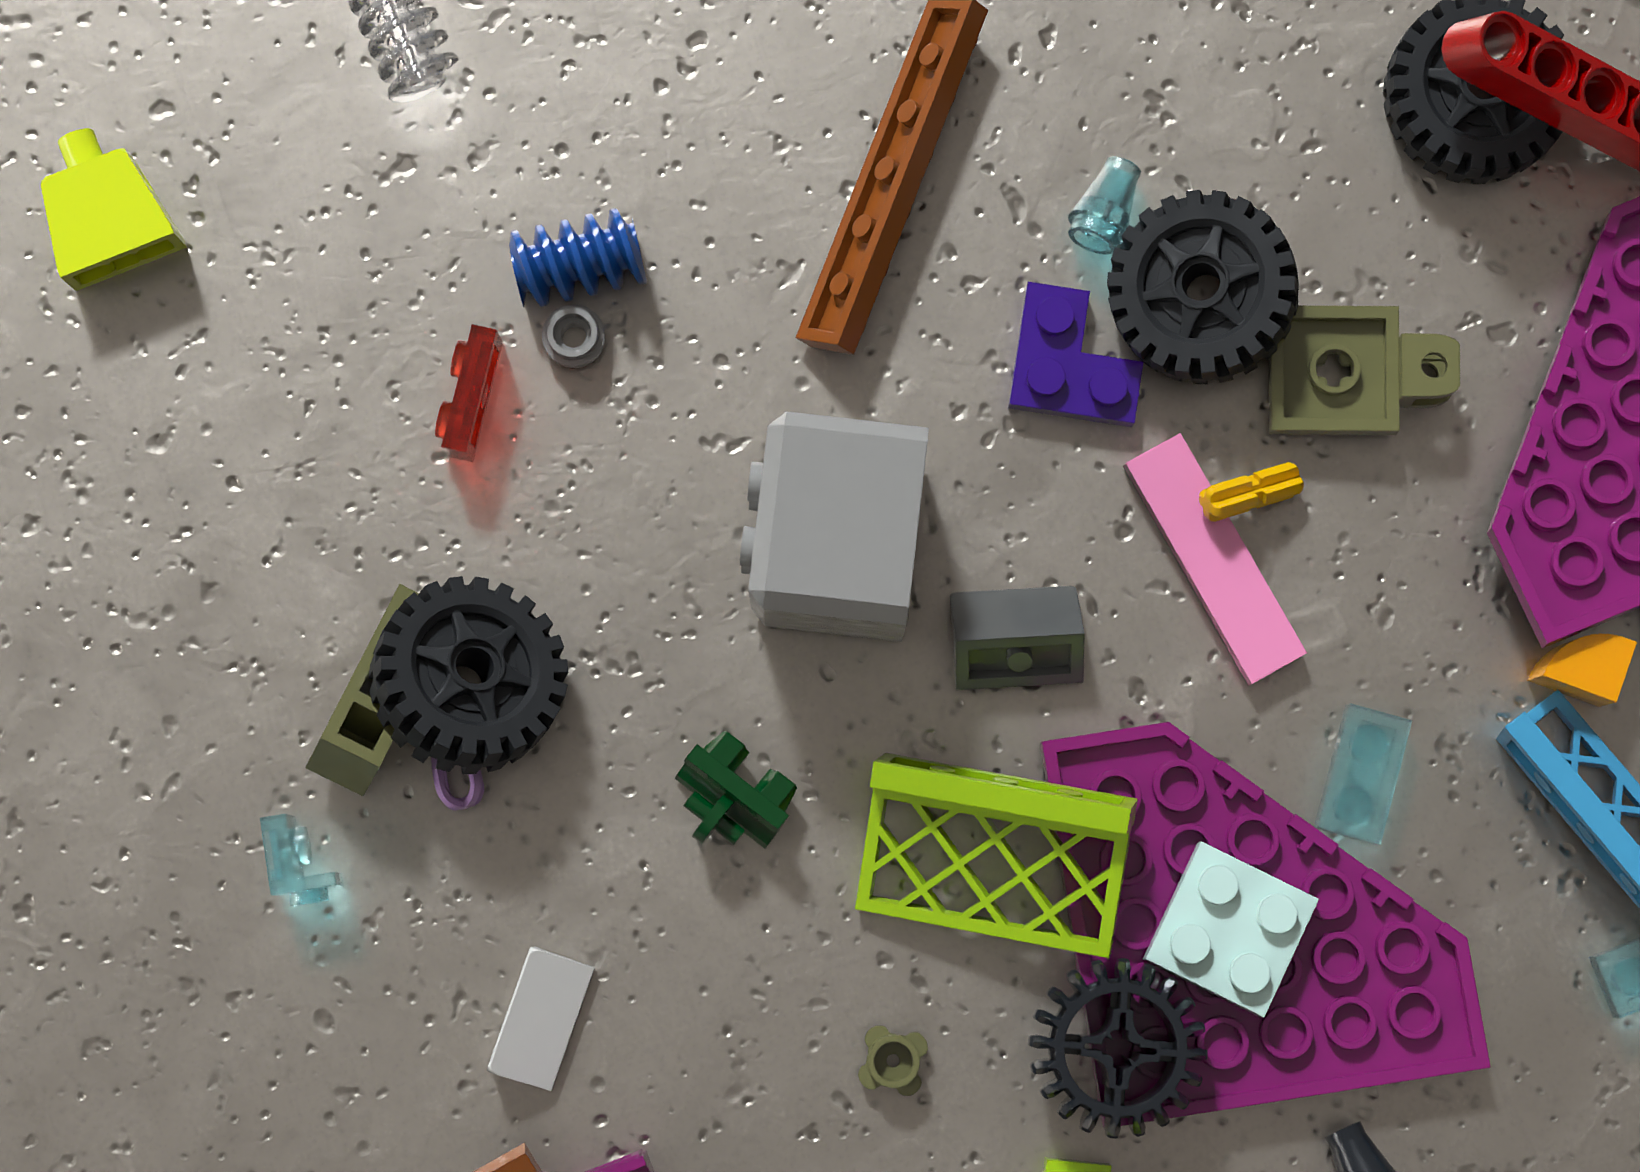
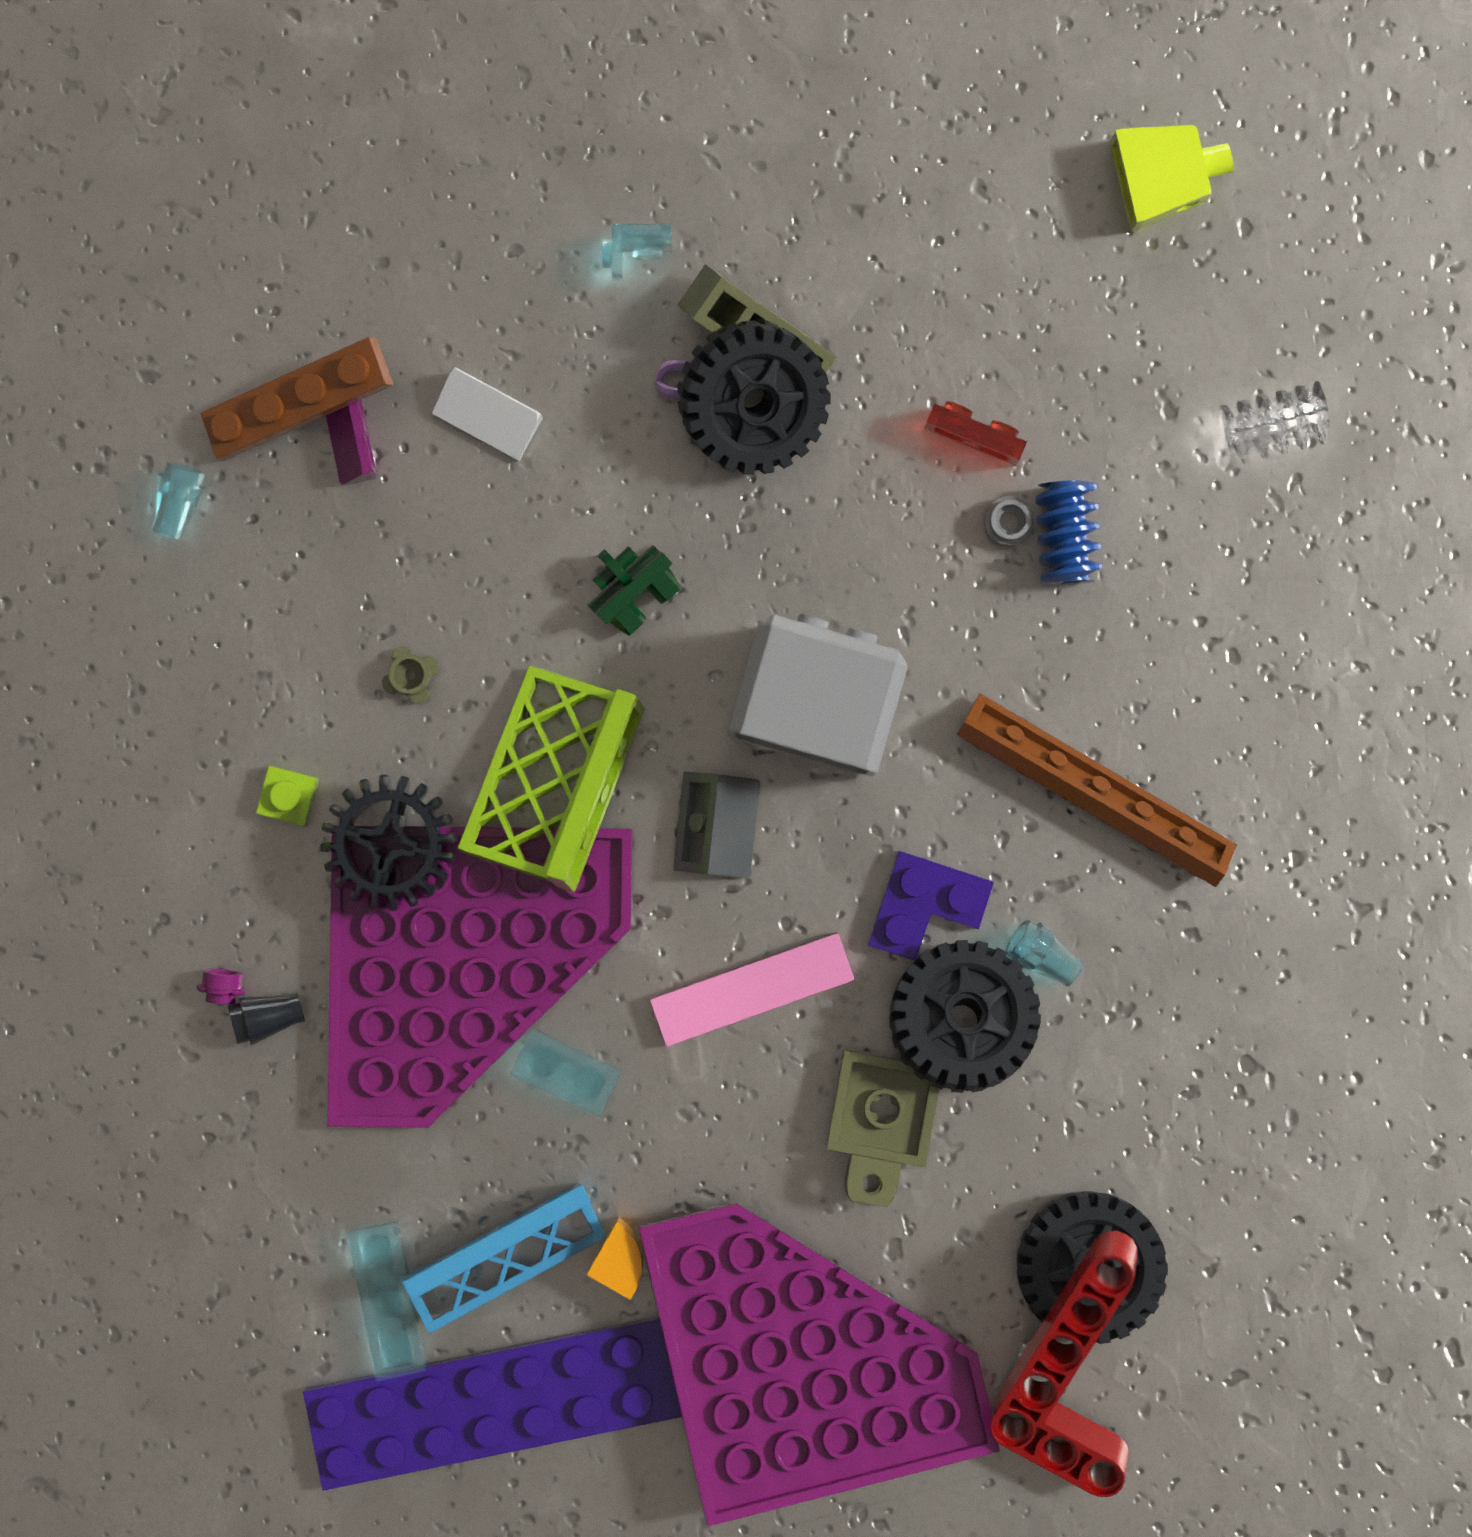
camera: 100 degrees right, 5 degrees up
light aqua plate [1143,841,1319,1017] -> none
yellow piece [1199,462,1304,522] -> none

